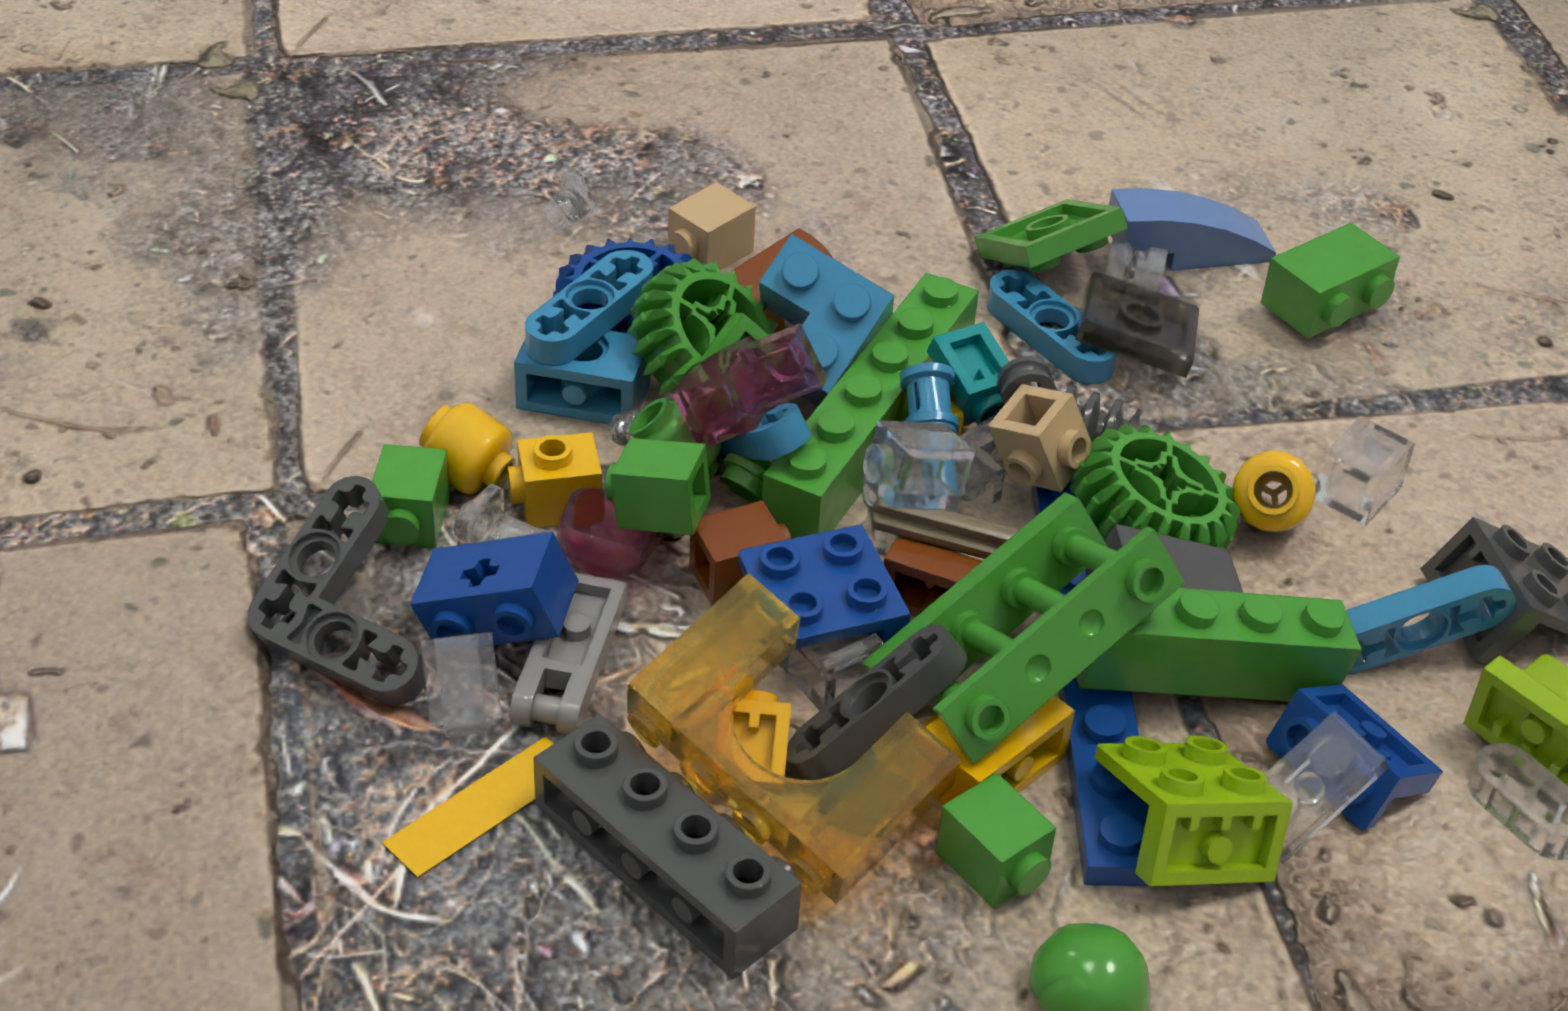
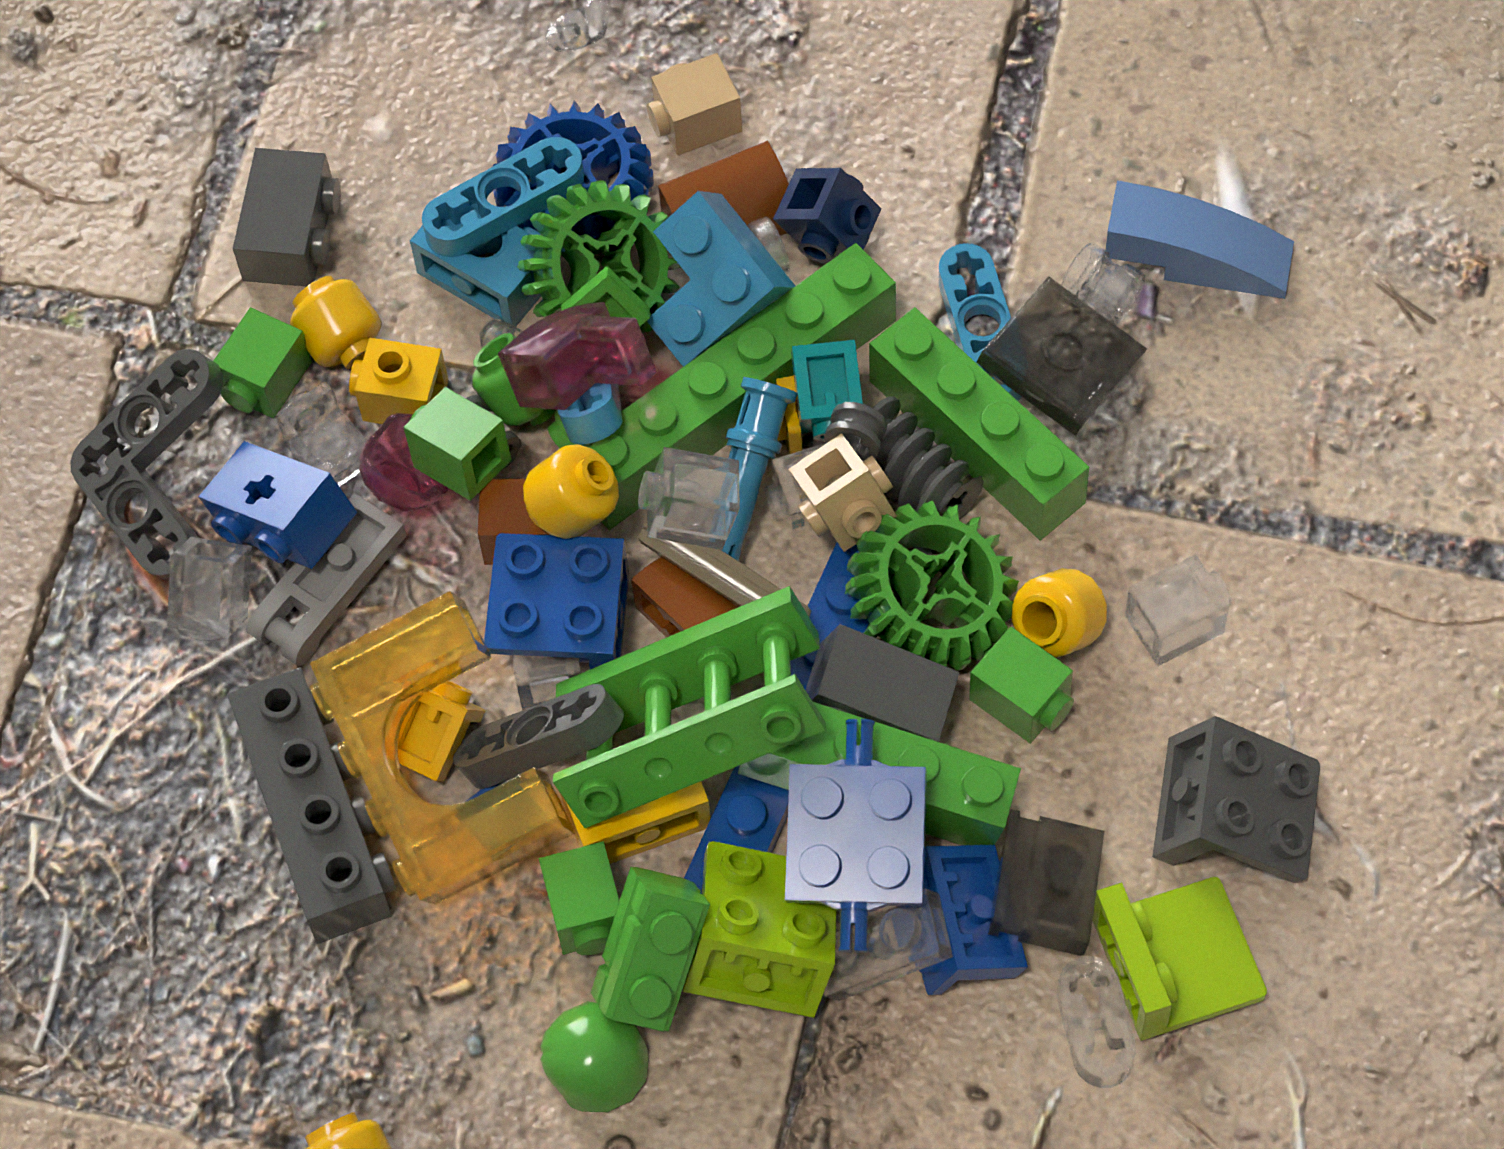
camera: 30 degrees right, 20 degrees up
yellow sticker [382,736,554,877] -> none
bright green plate [974,199,1127,273] -> none
bright green brick [1260,222,1400,339] -> none
dark azure beam [1346,565,1516,674] -> none
none -> dark grey brick [233,148,341,287]
none -> yellow head [523,444,619,539]
none -> bright green brick [590,867,710,1032]
none -> dark blue brick [773,168,882,263]
none -> plate [785,719,927,953]
none -> bright green brick [869,307,1090,541]
none -> bright green brick [969,626,1074,744]
none -> clear smoke plate [988,809,1105,956]

